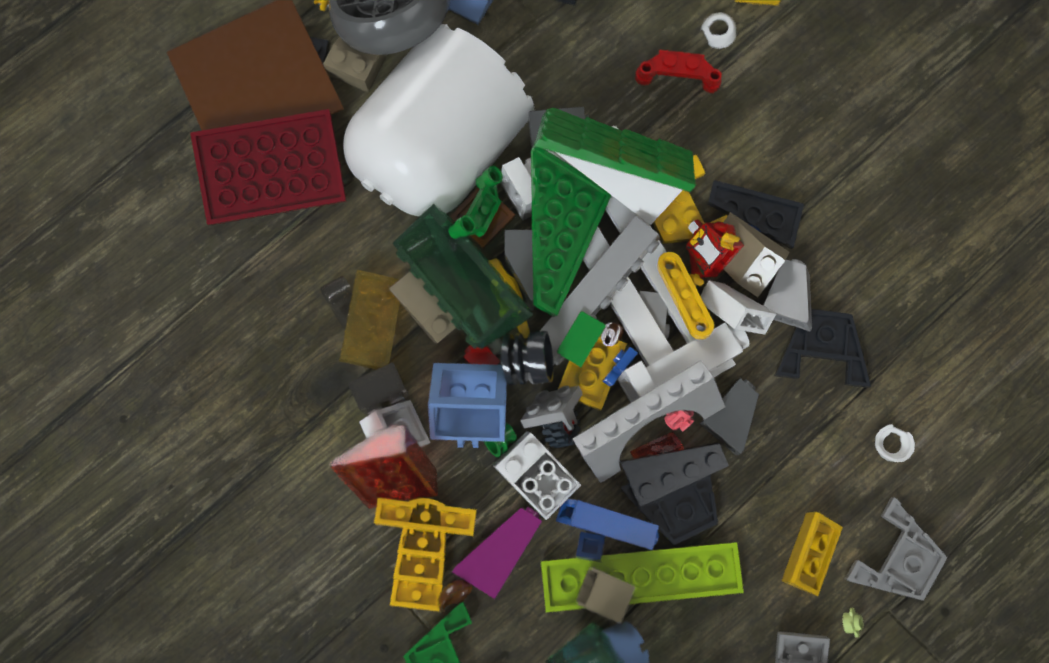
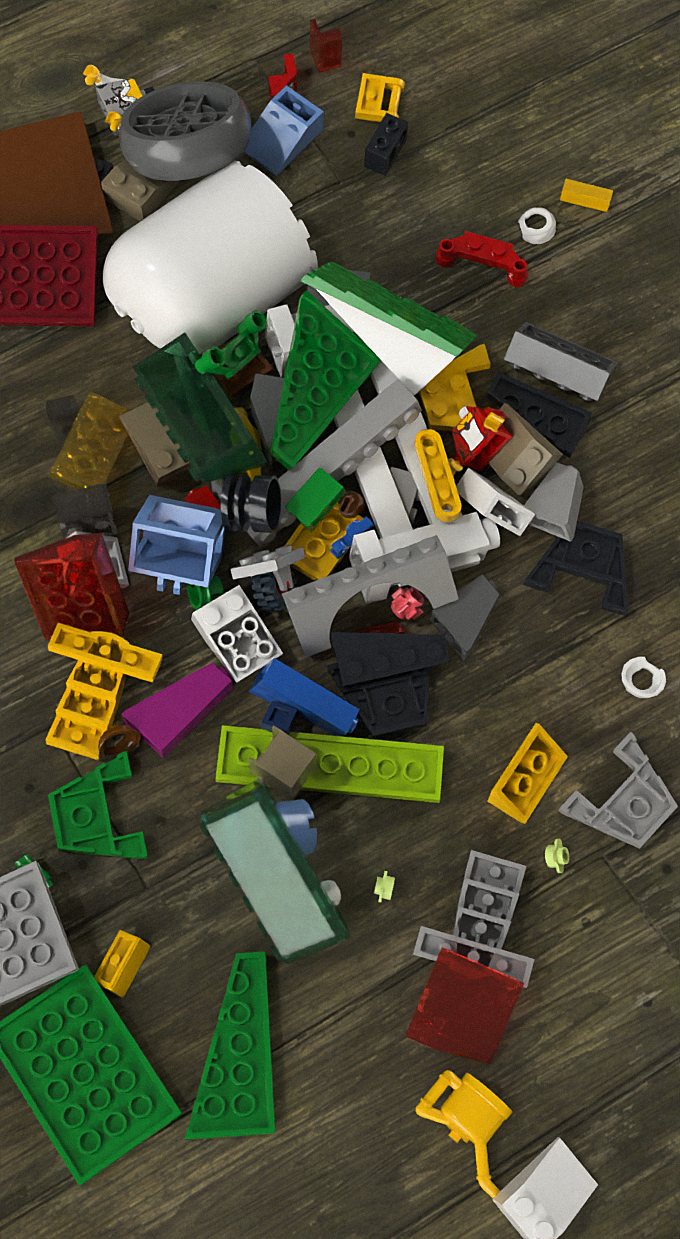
camera: 10 degrees right, 10 degrees down
none -> slope [504,322,618,401]

